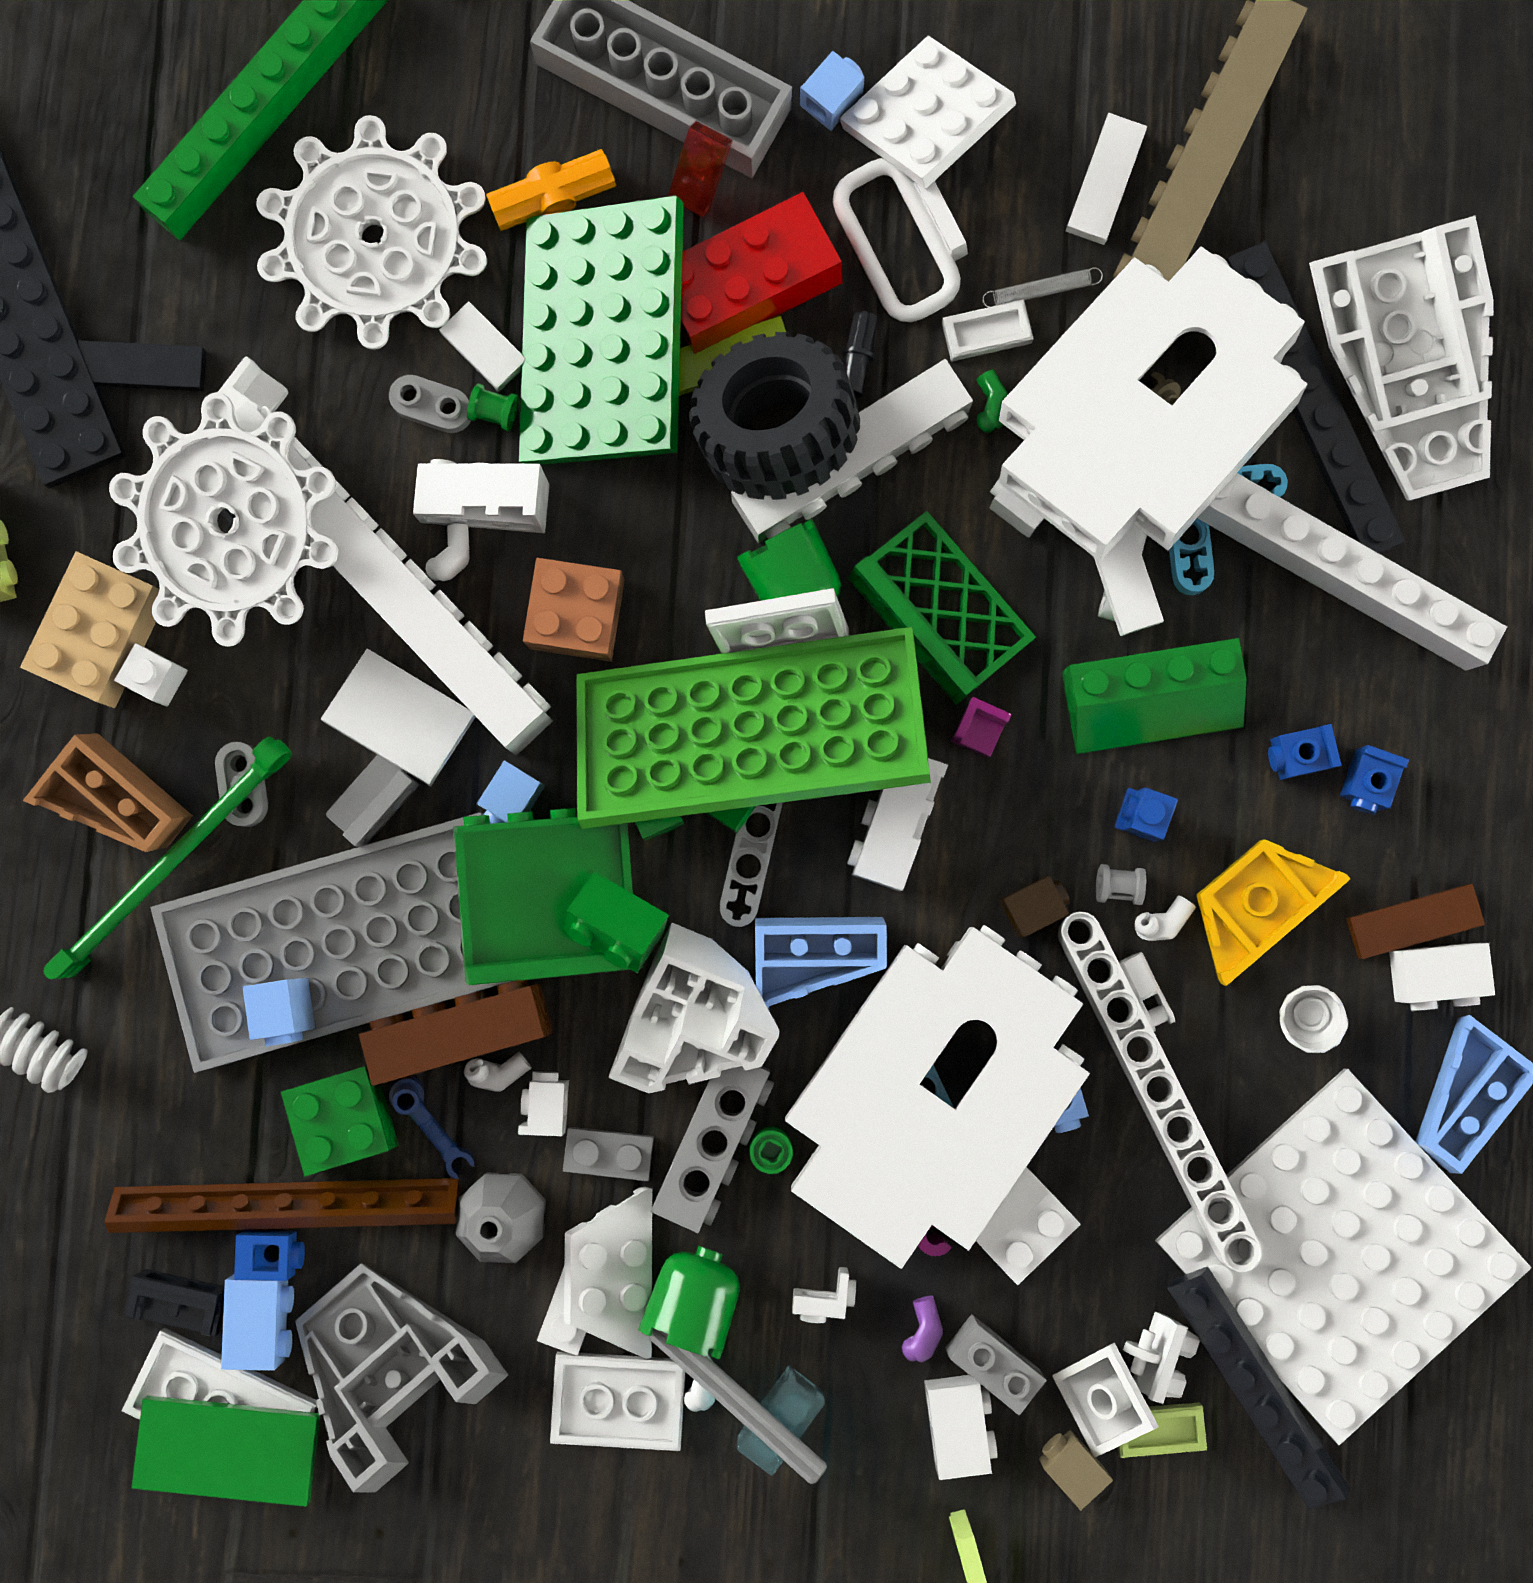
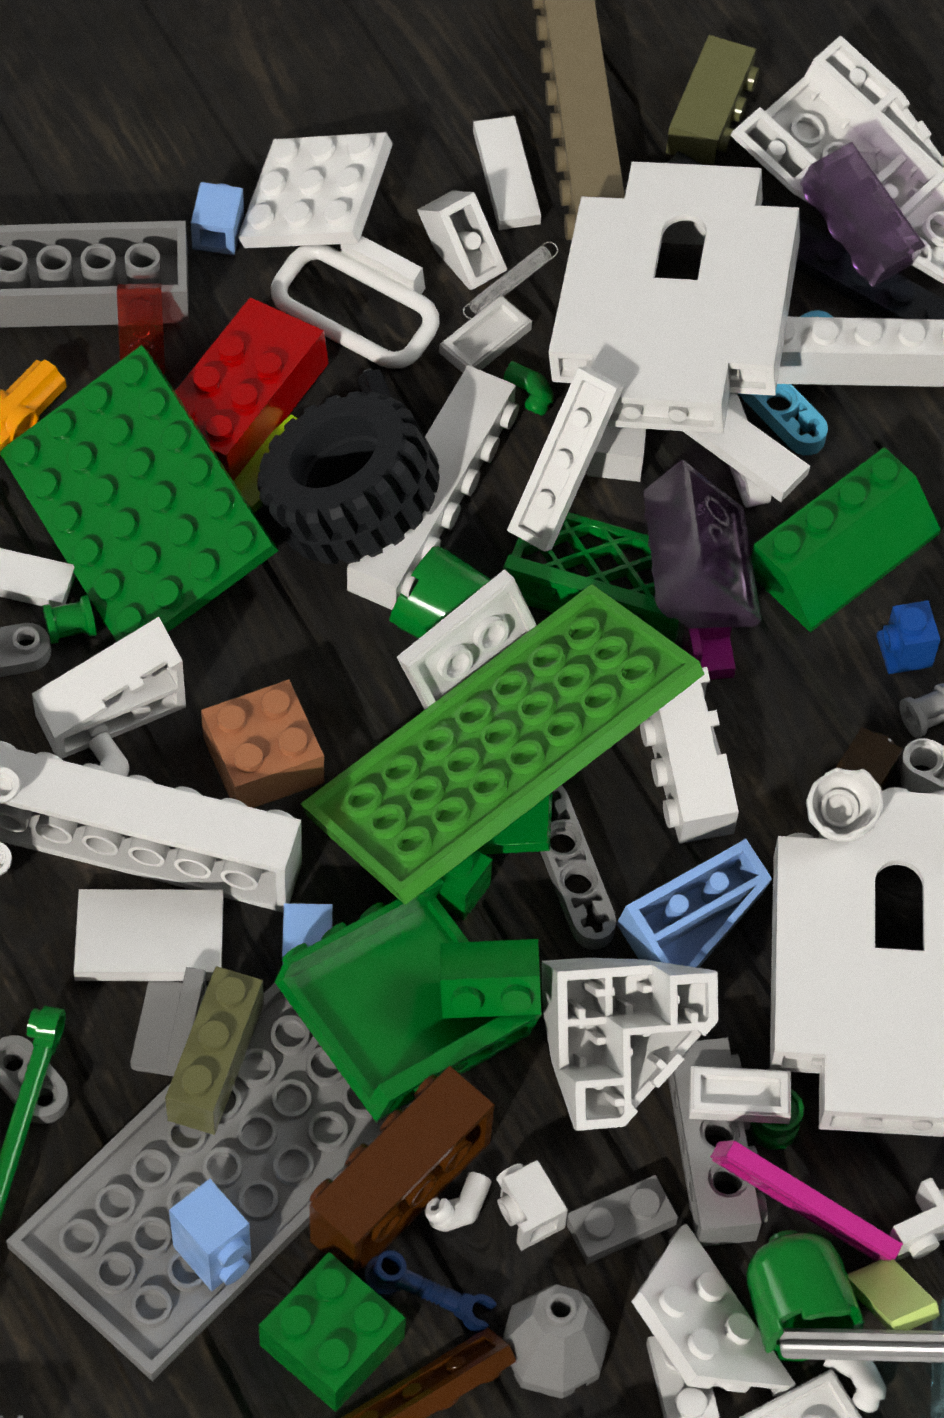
camera: 35 degrees left, 25 degrees down
none -> olive brick [165,966,264,1135]
none -> white slope [417,191,507,290]
none -> white plate [507,366,624,552]
none -> clear purple slope [643,459,761,629]
none -> olive brick [666,35,760,166]
none -> white tile [689,1066,791,1124]
none -> dark pink tile [710,1140,903,1261]
none -> clear purple brick [800,142,925,287]
none -> white hair [806,768,884,842]
none -> yellowish green tile [847,1260,940,1330]

